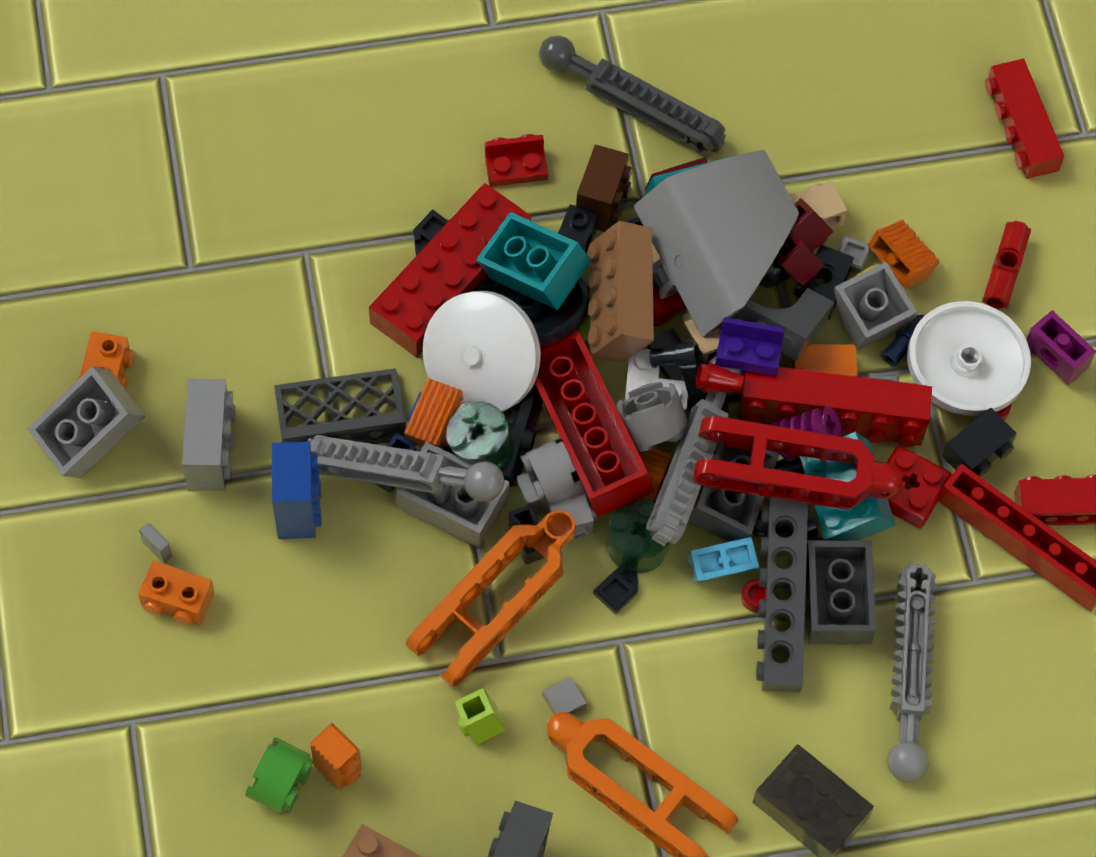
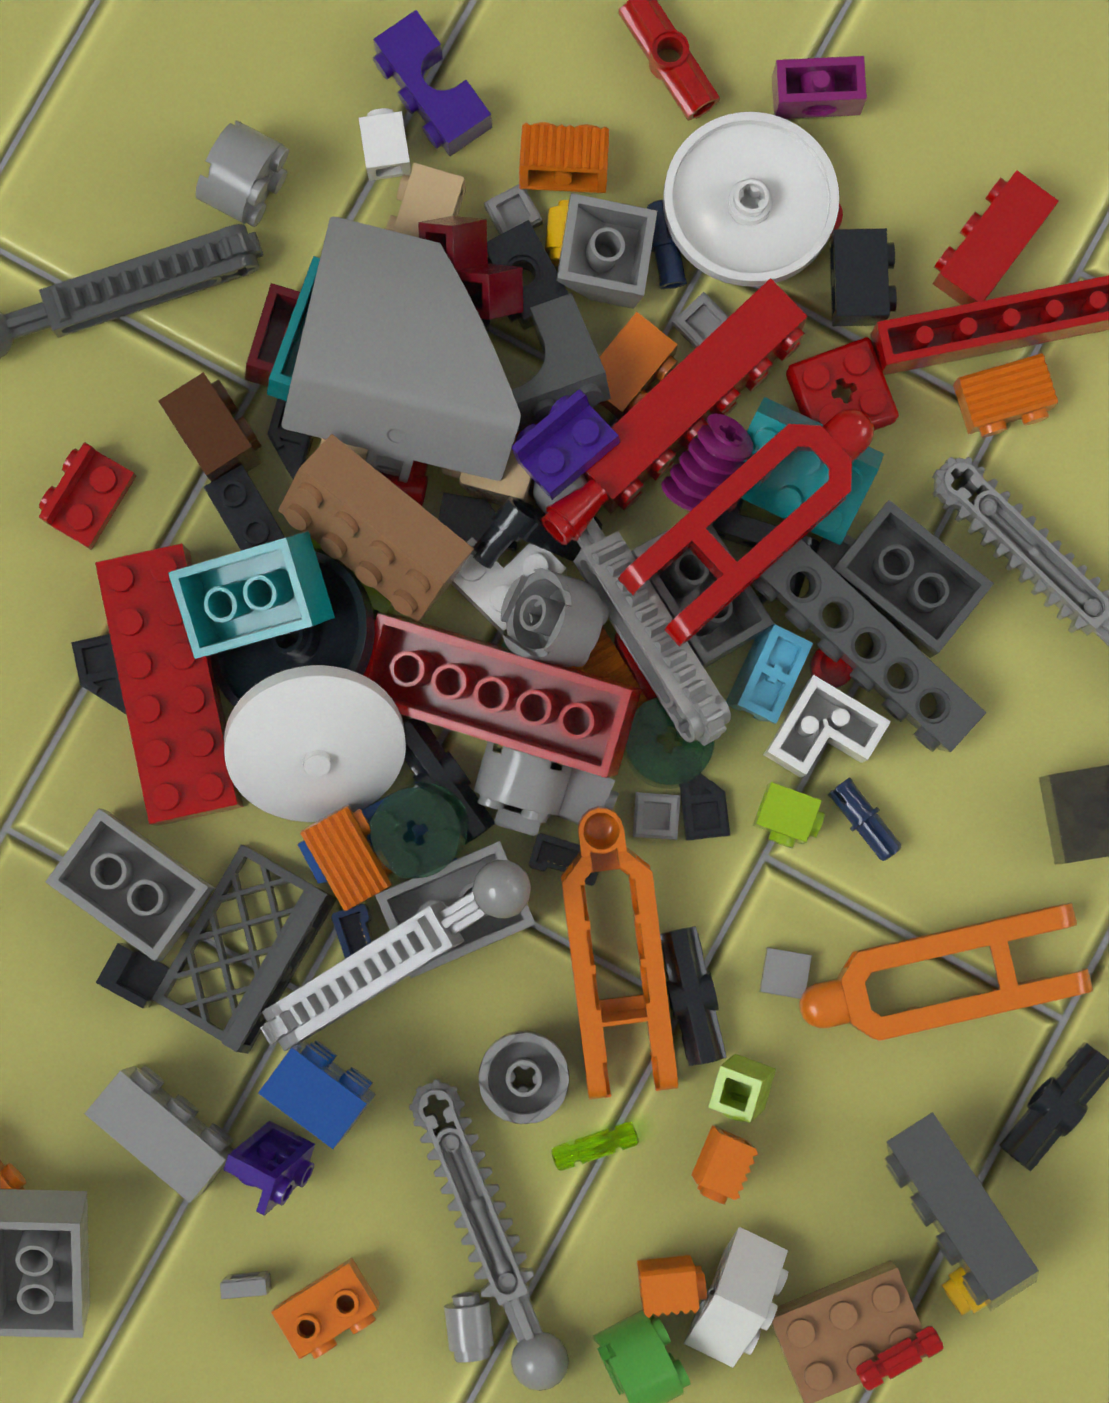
camera: 50 degrees left, 20 degrees up
none -> light grey brick [45,808,215,961]
none -> black panel [96,943,169,1009]
none -> light grey brick [196,120,289,227]
none -> dark purple bracket [223,1121,315,1216]
none -> white brick [359,108,411,181]
none -> dark purple arch [372,10,492,156]
none -> light grey gear [409,1079,569,1391]
none -> light grey brick [444,1292,494,1363]
none -> light grey brick [479,1030,569,1124]
none -> clear neon green axle [551,1122,639,1171]
none -> light grey tile [633,792,680,840]
none -> black piece [660,926,727,1066]
none -> white brick [684,1227,789,1368]
none -> orange brick [691,1125,758,1205]
none -> lime brick [753,782,825,848]
none -> white brick [763,675,891,778]
none -> dark blue axle [828,777,901,861]
none -> orange brick [953,353,1058,438]

